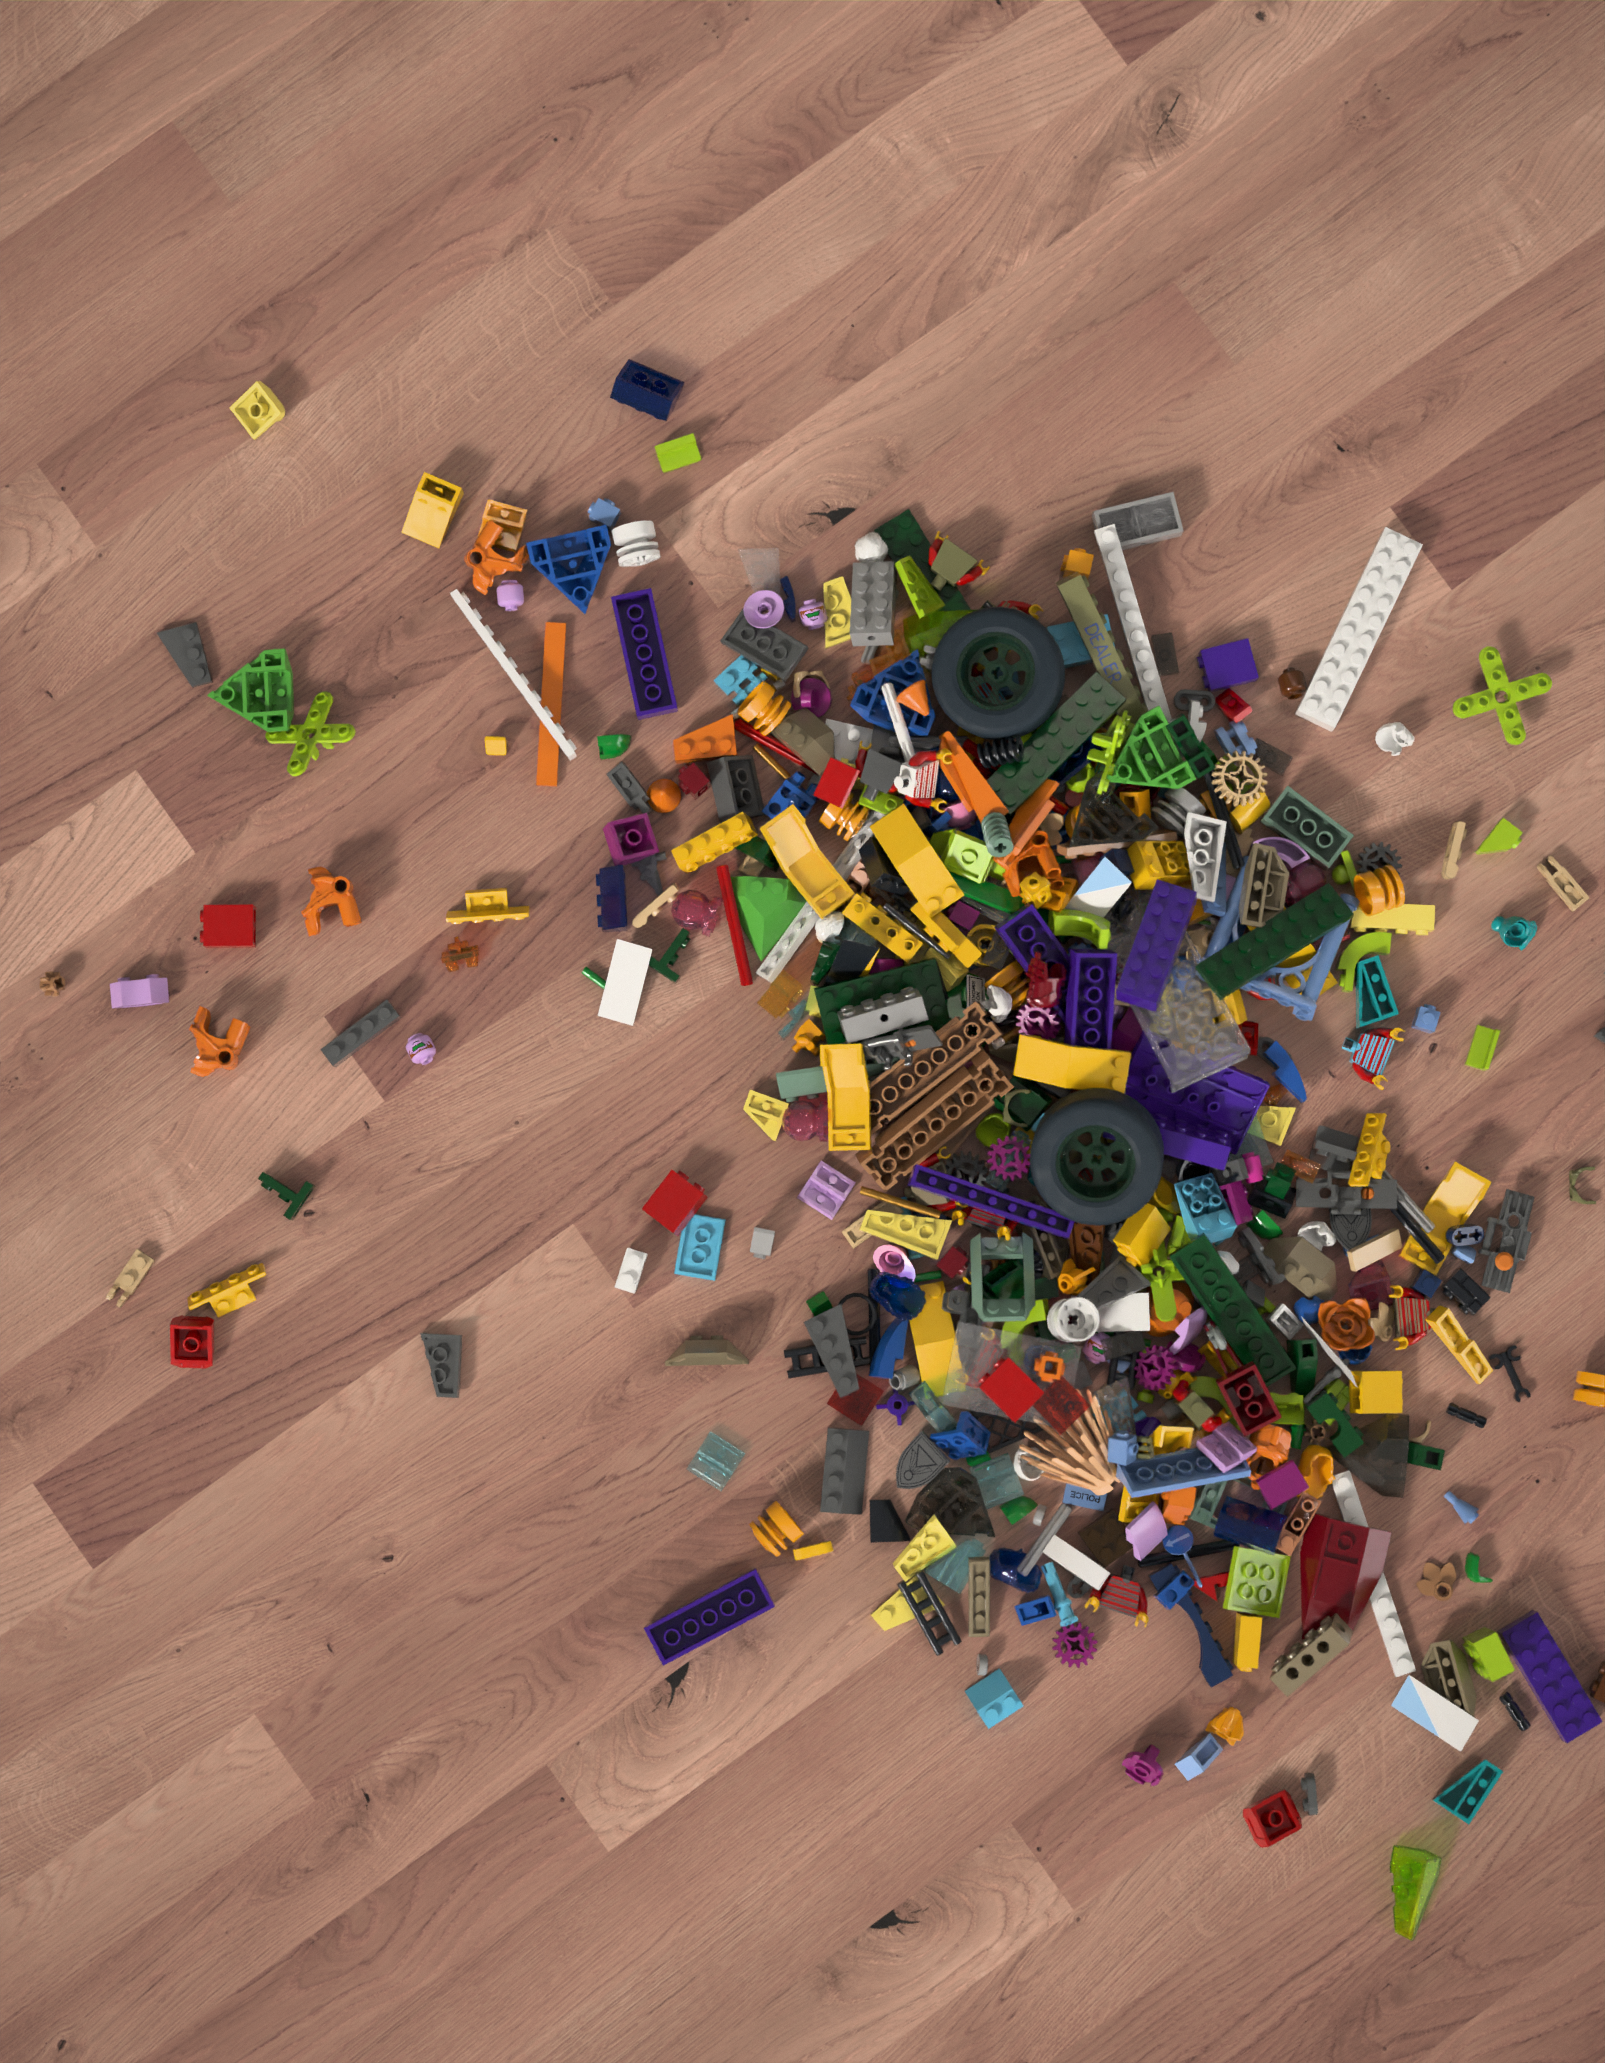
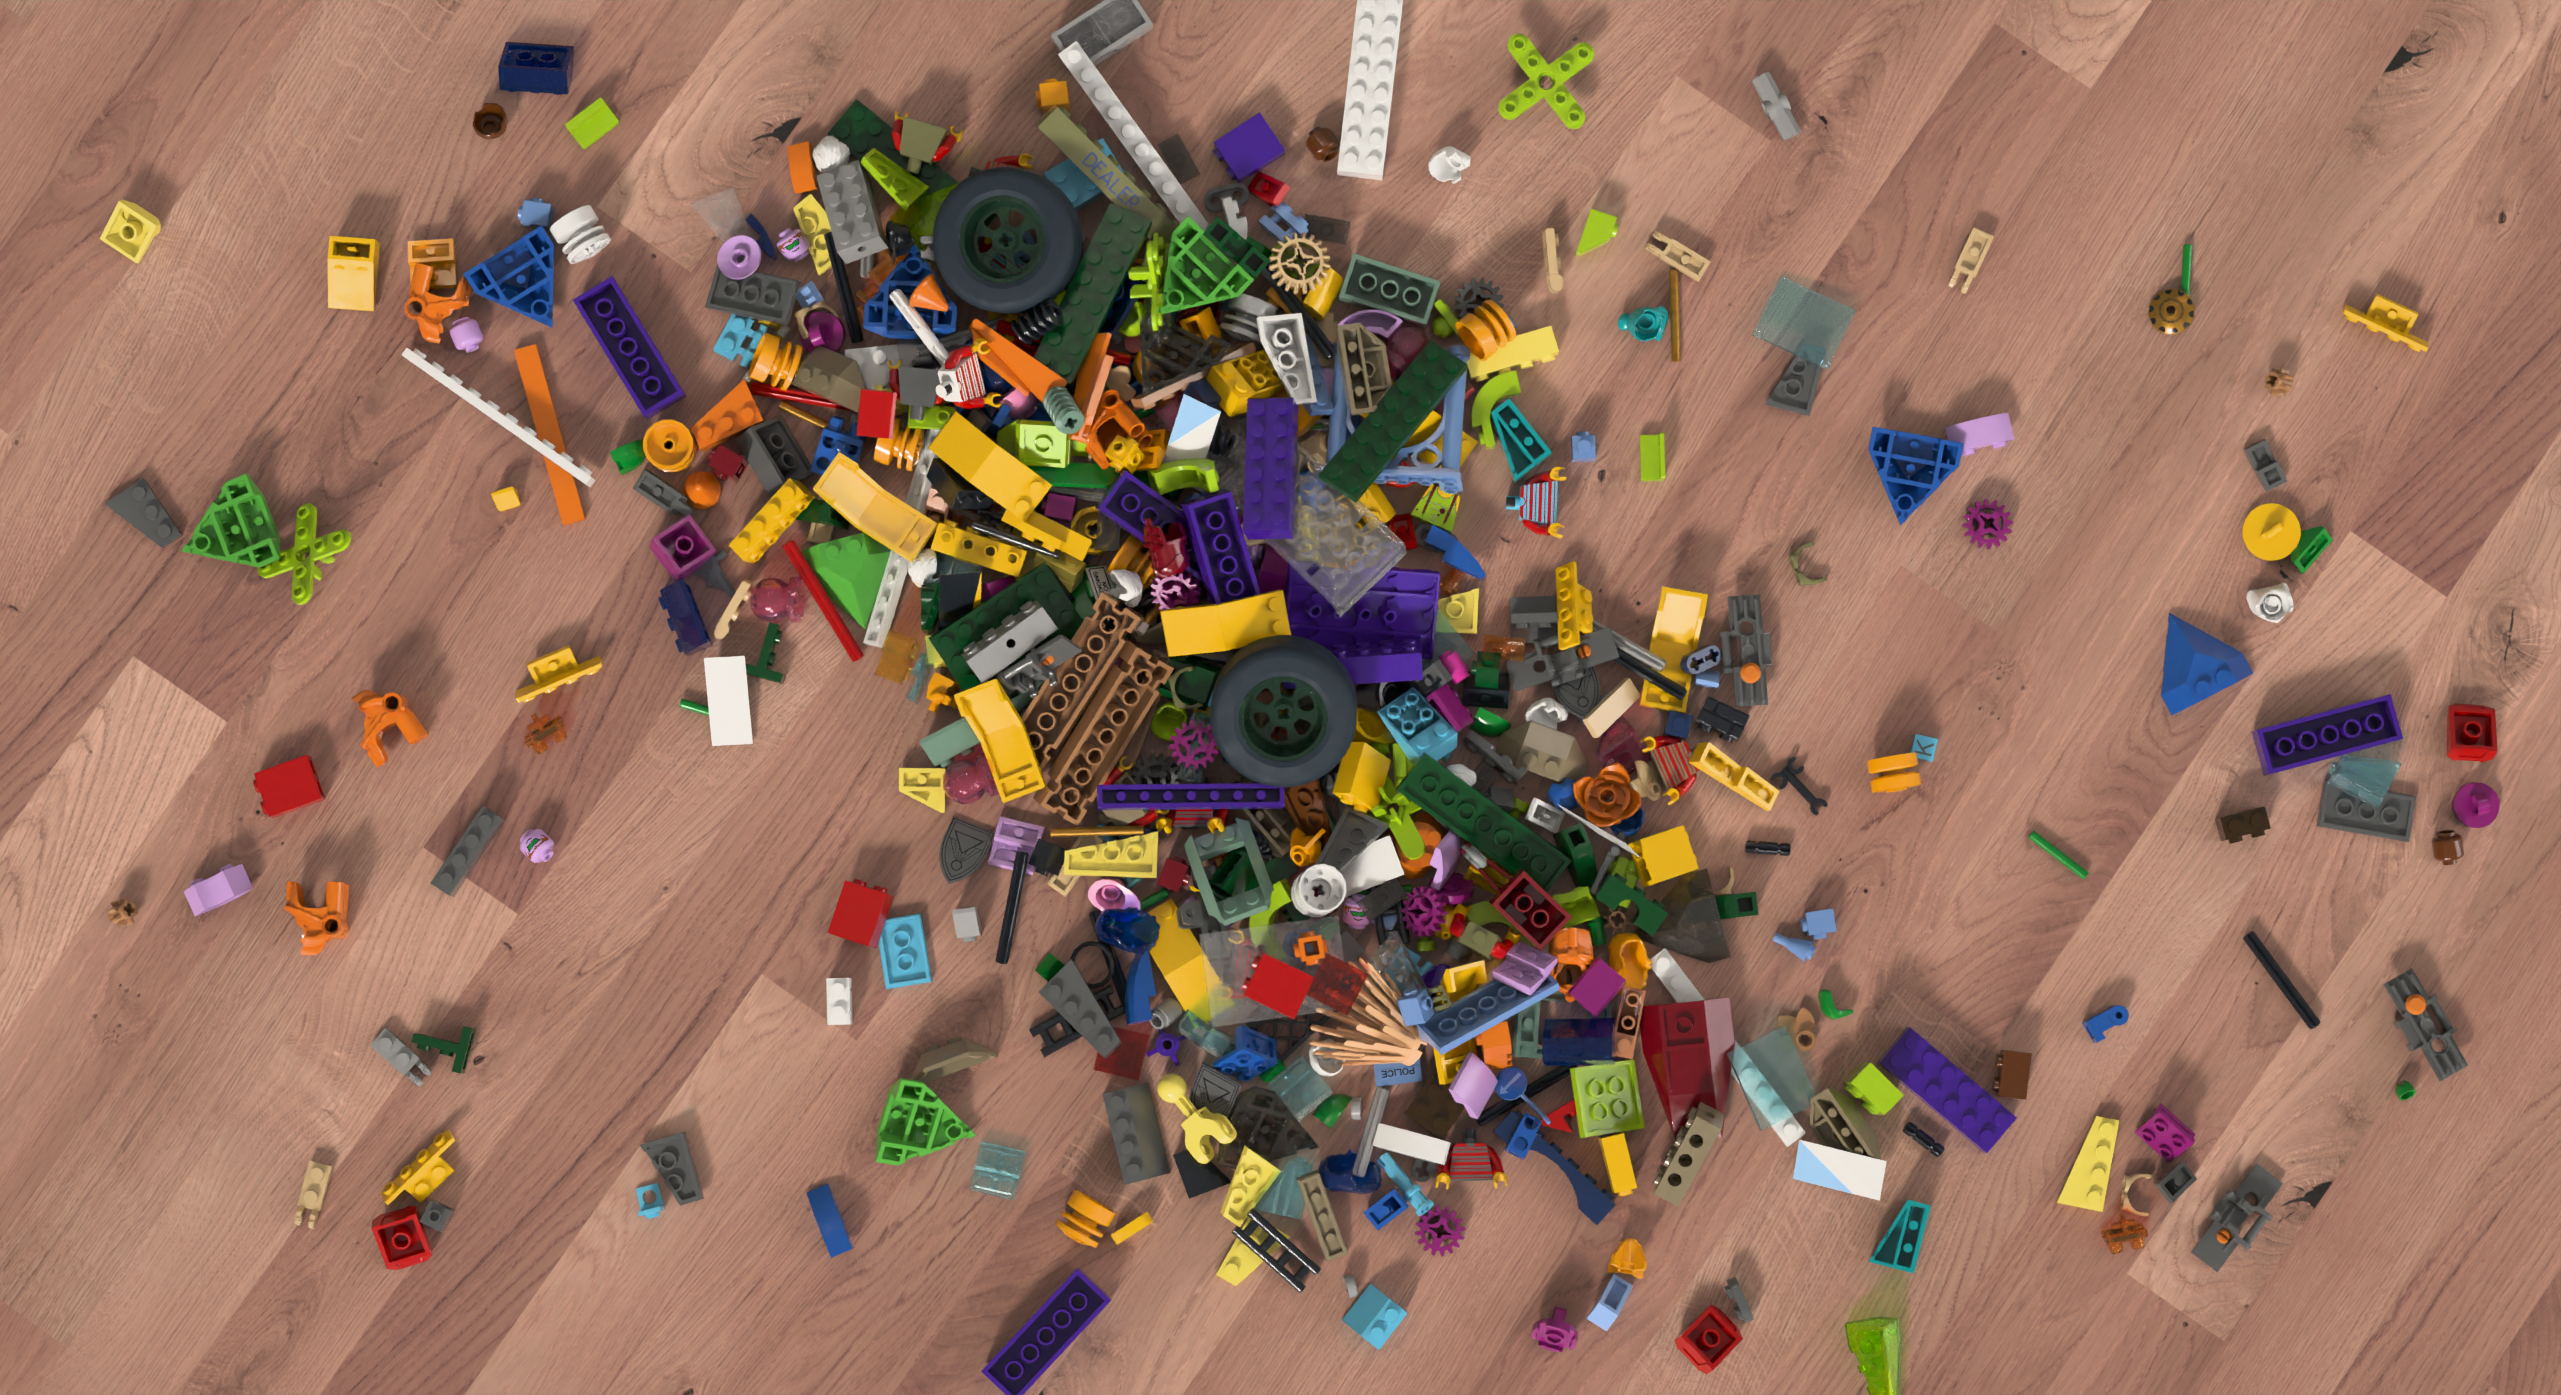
camera: 20 degrees left, 0 degrees up
none -> light grey hinge [370,1028,433,1087]
none -> dark grey brick [419,1200,455,1232]
none -> reddish brown hair [473,103,508,140]
none -> medium azure bracket [636,1183,665,1219]
none -> light orange wheel [643,420,697,473]
none -> orange slope [788,141,817,194]
none -> light blue tile [796,281,825,308]
none -> blue slope [807,1184,854,1258]
none -> black axle [824,232,864,344]
none -> bright green wedge [875,1078,976,1166]
none -> black piece [886,220,916,265]
none -> dark grey shield [939,816,995,884]
none -> black axle [996,851,1029,964]
none -> black brick [1028,838,1067,877]
none -> light yellow piece [1157,1073,1237,1164]
none -> lime torso [1411,484,1461,533]
none -> pearl gold bar [1669,270,1681,362]
none -> clear light blue piece [1727,1026,1816,1131]
none -> medium blue brick [1800,909,1837,940]

